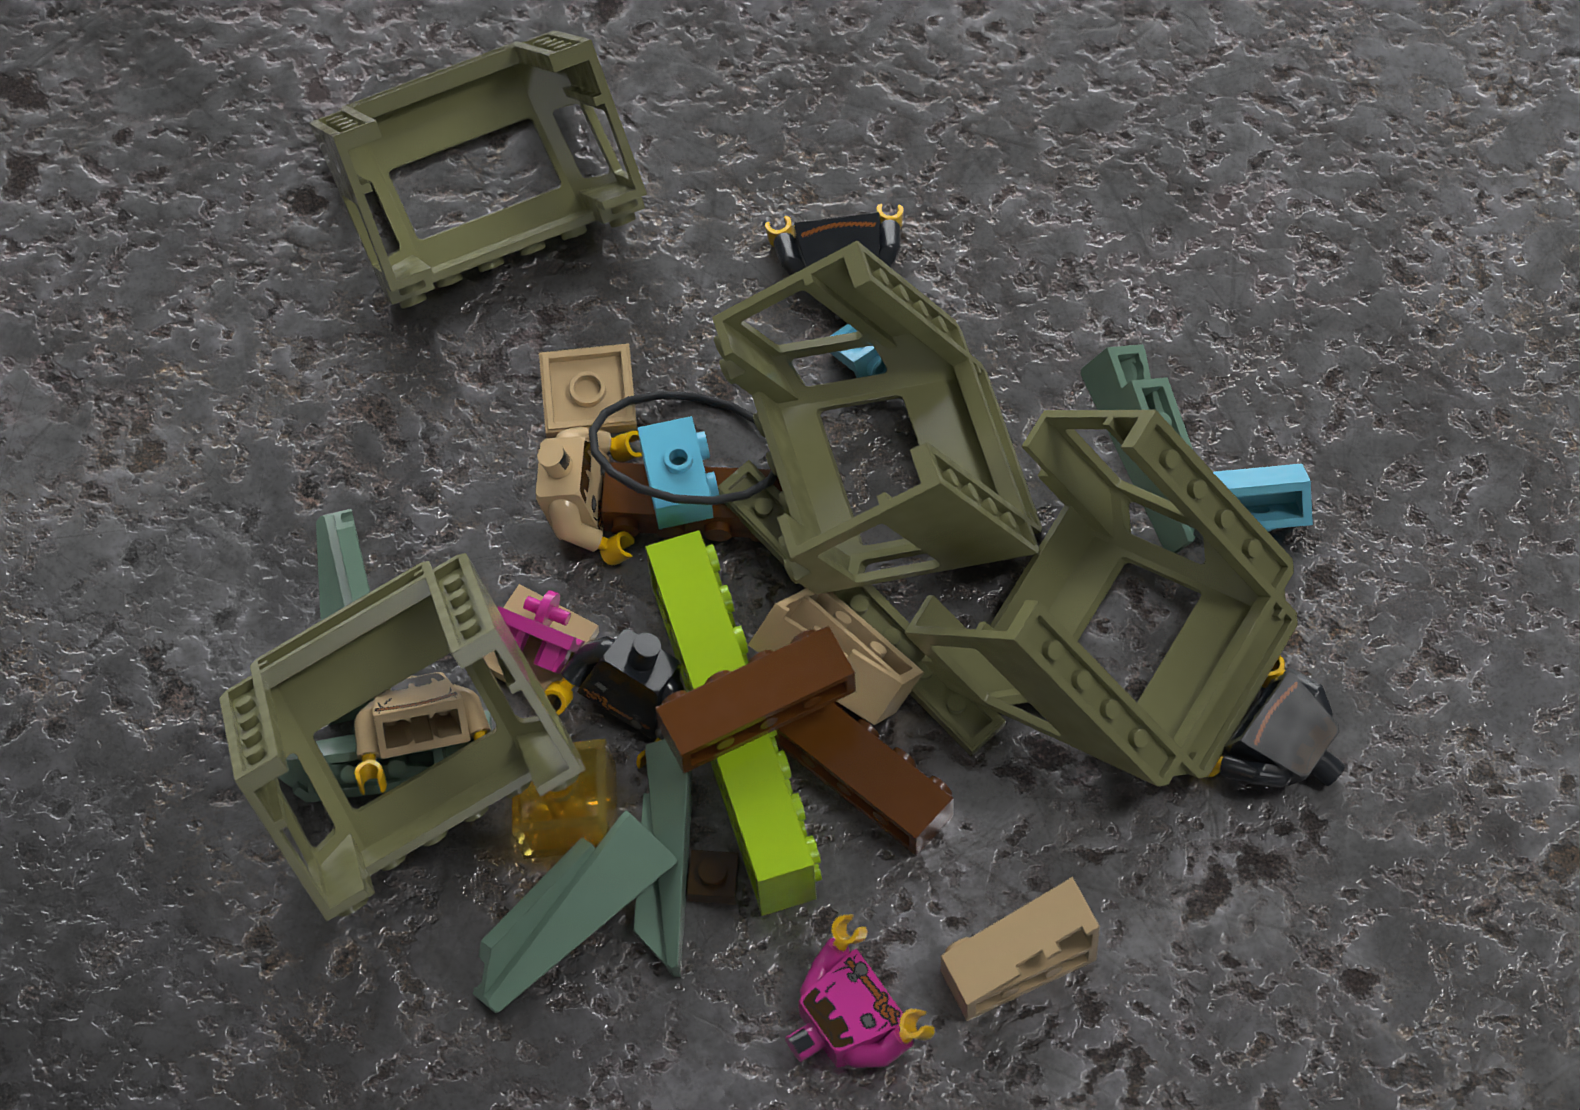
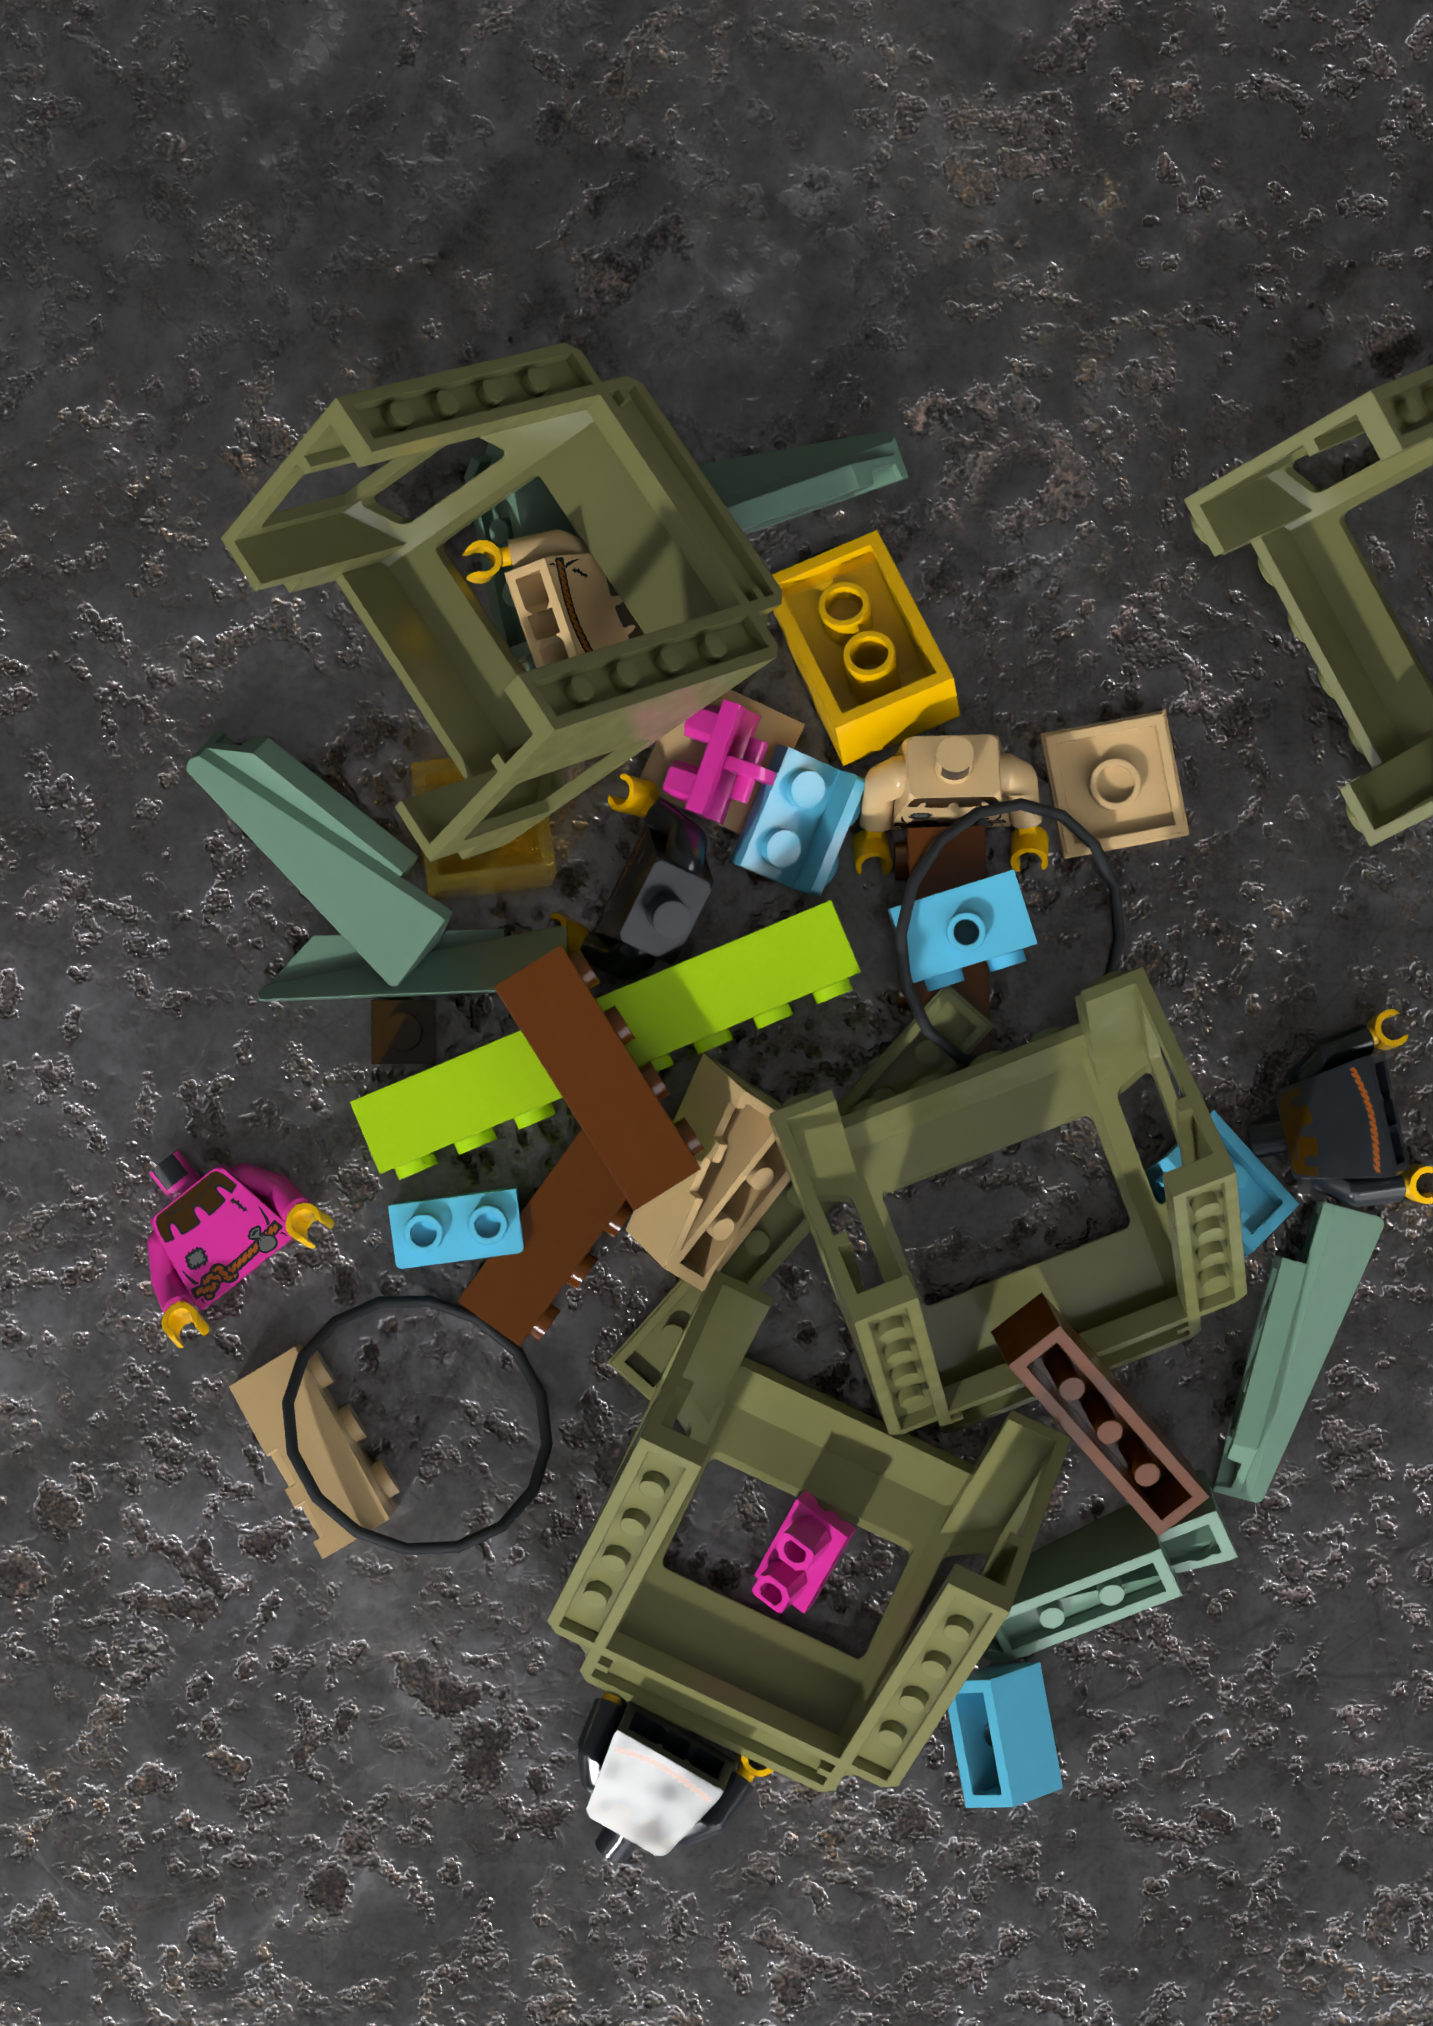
camera: 80 degrees right, 25 degrees up
none -> black piece [282,1295,553,1555]
none -> medium azure bracket [388,1186,524,1269]
none -> medium azure bracket [729,744,865,898]
none -> dark pink hips [752,1490,857,1613]
none -> yellow slope [772,530,960,766]
none -> reddish brown brick [991,1292,1209,1536]
none -> sand green wedge [1212,1200,1384,1503]

